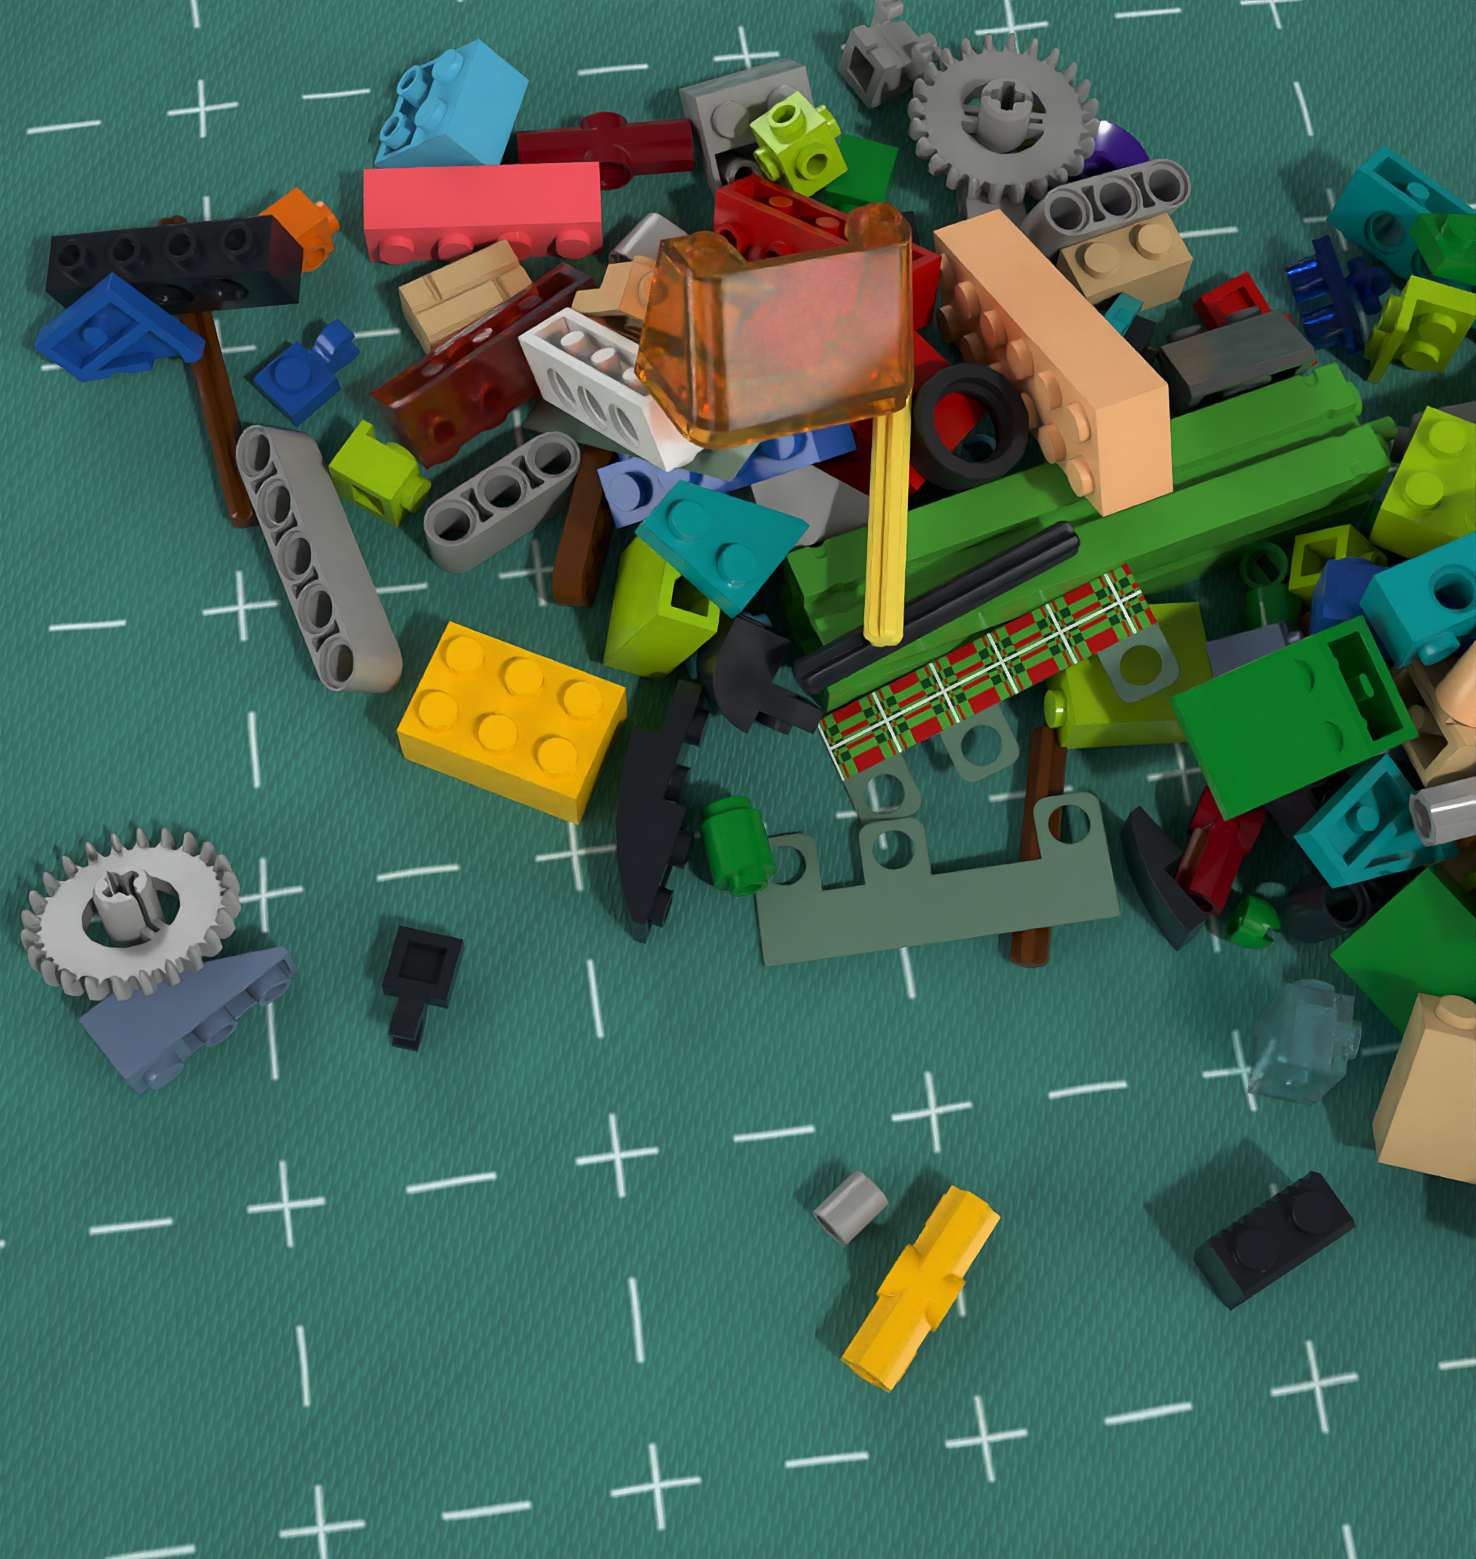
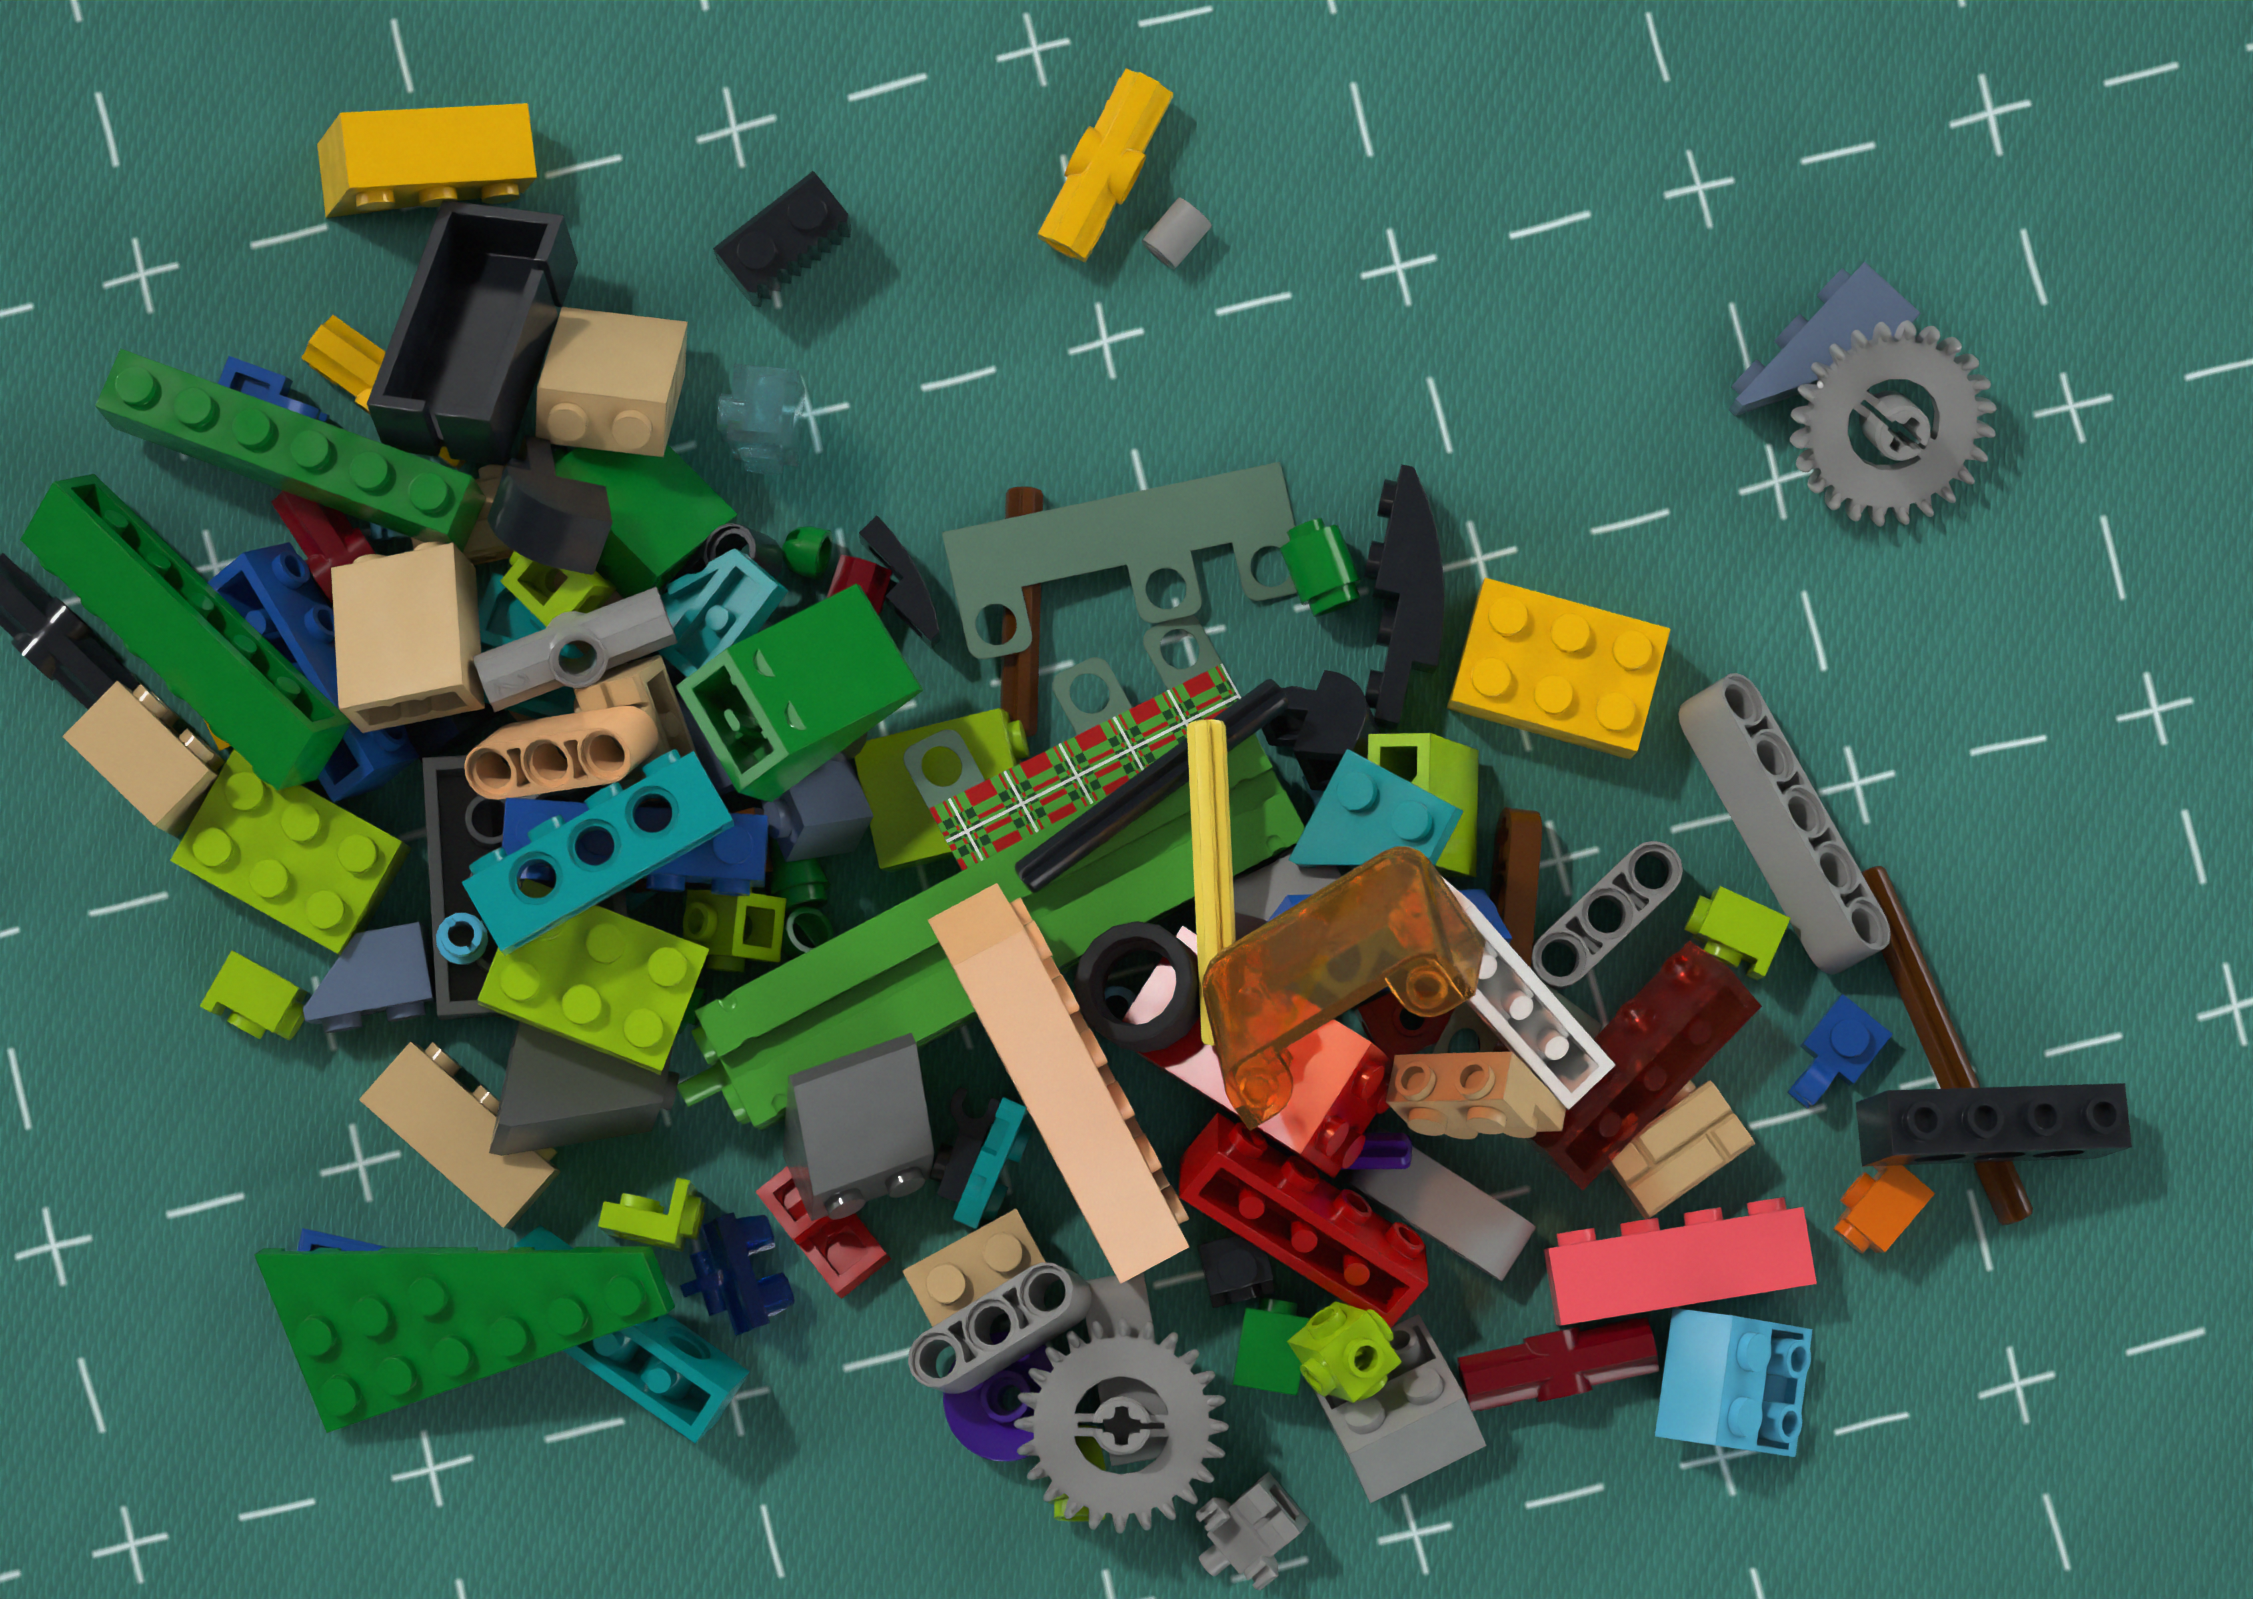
camera: 175 degrees right, 15 degrees up
blue wing [34,272,206,382] -> none
black plate [382,925,465,1052] -> none

